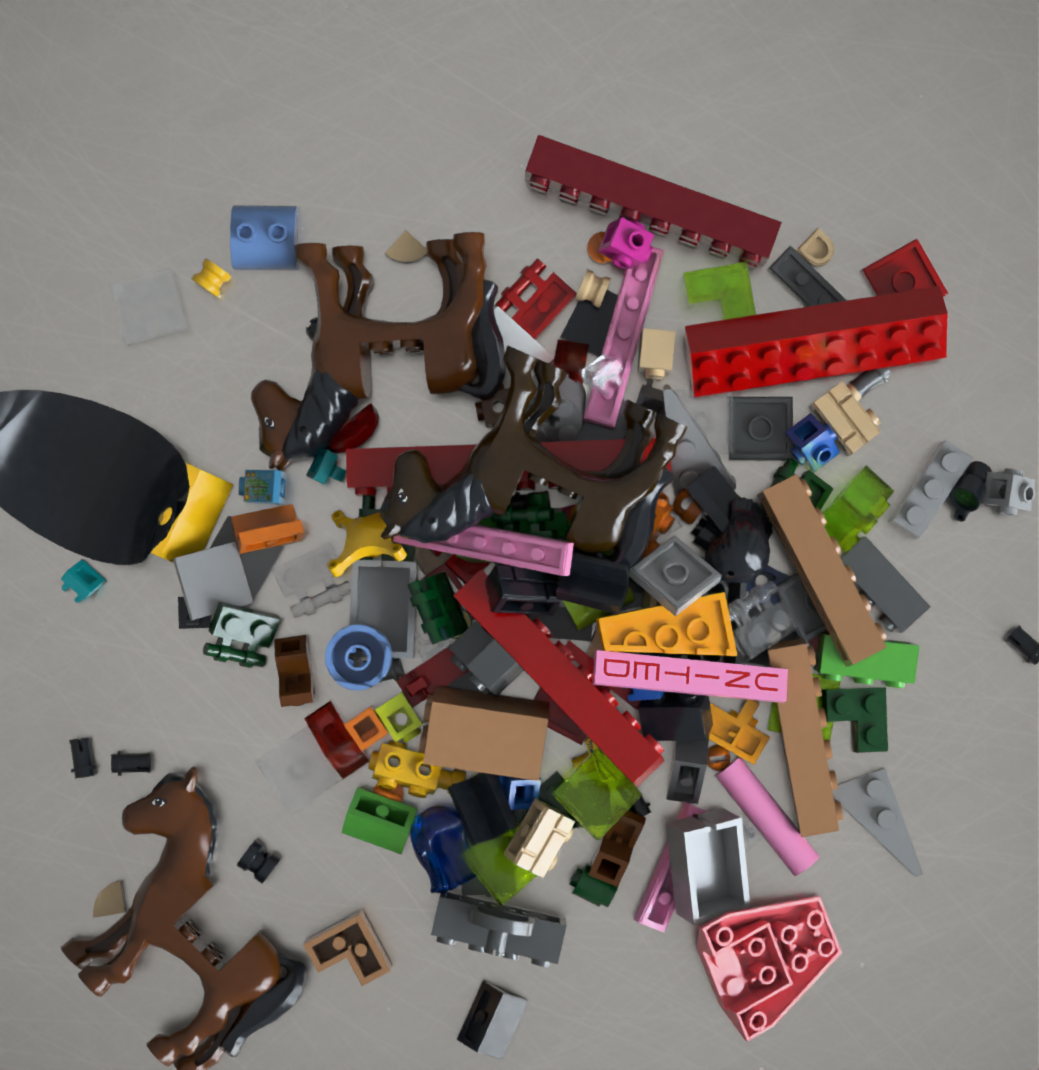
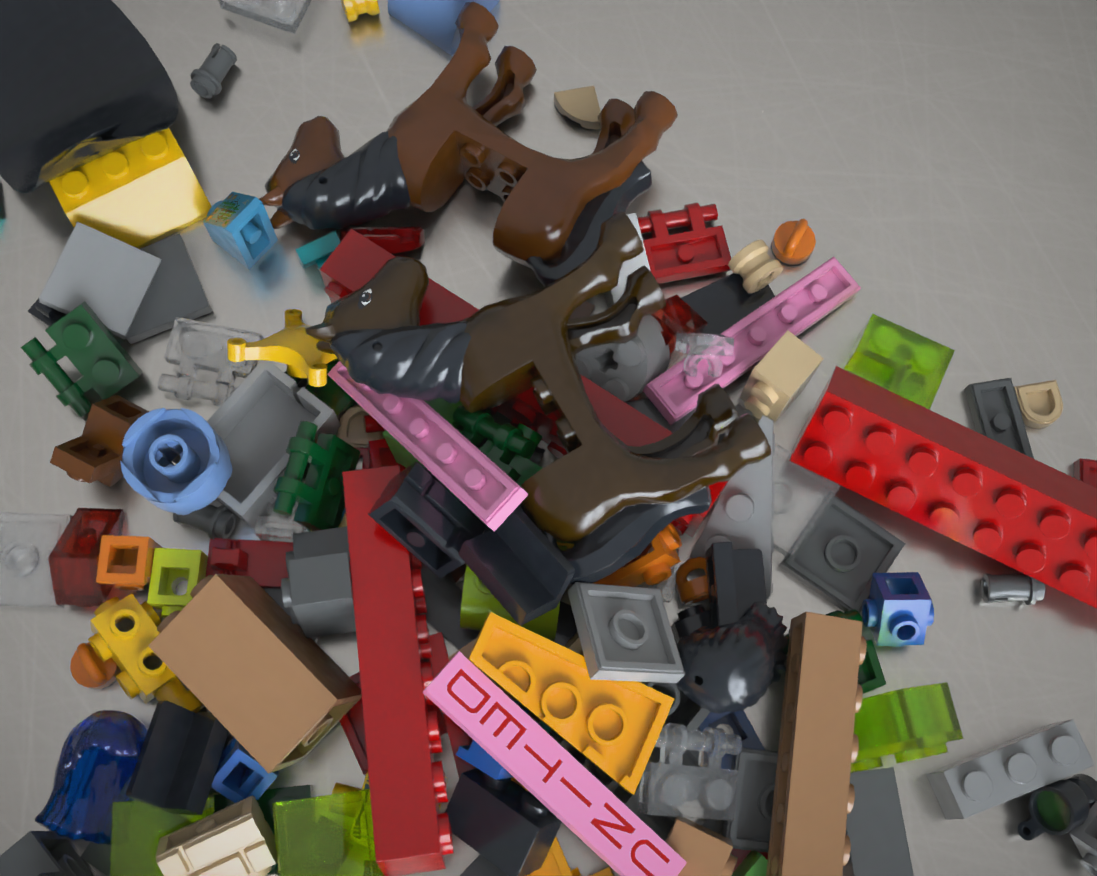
camera: 30 degrees right, 15 degrees down
orange panel [231,504,304,554] -> none
bright green brick [341,787,417,855] -> none
dark red brick [525,135,782,269] -> none
dark pink brick [598,217,654,269] -> none
tan brick [809,381,881,456] -> none
none -> dark grey pin [190,43,237,98]

